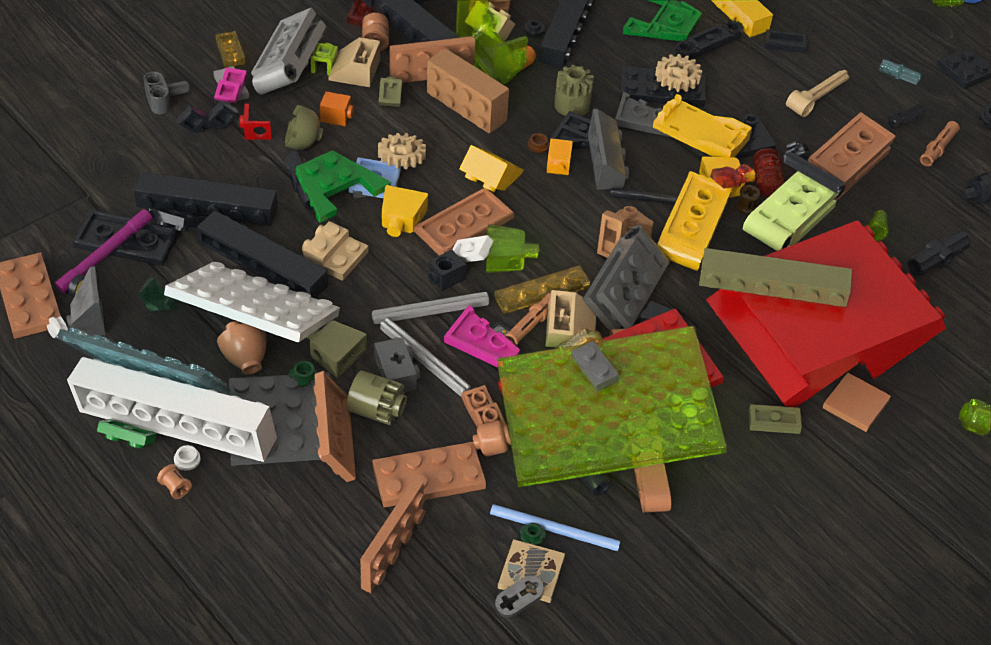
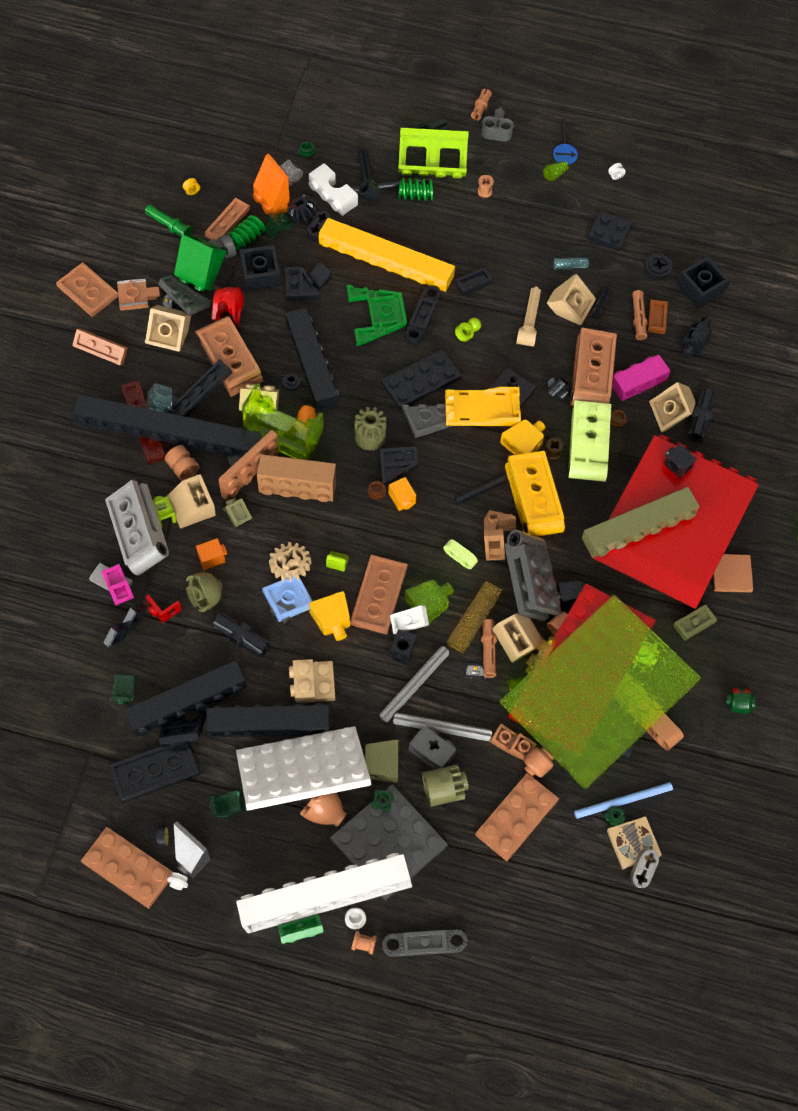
camera: 35 degrees left, 15 degrees up
magenta piece [55,209,152,294] -> none
clear light blue plate [56,327,231,395] -> none
dark grey beam [144,71,189,114] -> none
clear yellow plate [215,31,245,68] -> none
green wing [296,150,391,223] -> none
nougat plate [313,371,356,482] -> none
nougat plate [360,478,426,593] -> none
dark pink wing [444,305,520,372] -> none
yellow slope [460,145,524,192] -> none
flat silver plate [571,341,619,391] -> none
dark grey slope [588,109,629,190] -> none
tan gear [655,54,702,92] -> none
clear red plate [710,164,752,189] -> none
clear red piece [753,148,784,197] -> none
black axle [783,152,845,193] -> none
clear neon green cone [867,210,889,241] -> none
none -> clear green bracket [111,674,136,705]
none -> lime slope [326,551,349,572]
none -> dark grey plate [382,929,468,957]
none -> yellowish green beam [443,539,478,569]
none -> lime plate [455,318,481,342]
none -> tan slope [547,274,596,325]
none -> reddish brown plate [610,410,627,427]
none -> dark pink brick [612,355,670,401]
none -> dark orange tile [647,299,668,334]
none -> tan slope [649,382,695,432]
none -> black brick [664,444,697,479]
none -> dark green head [726,687,756,714]

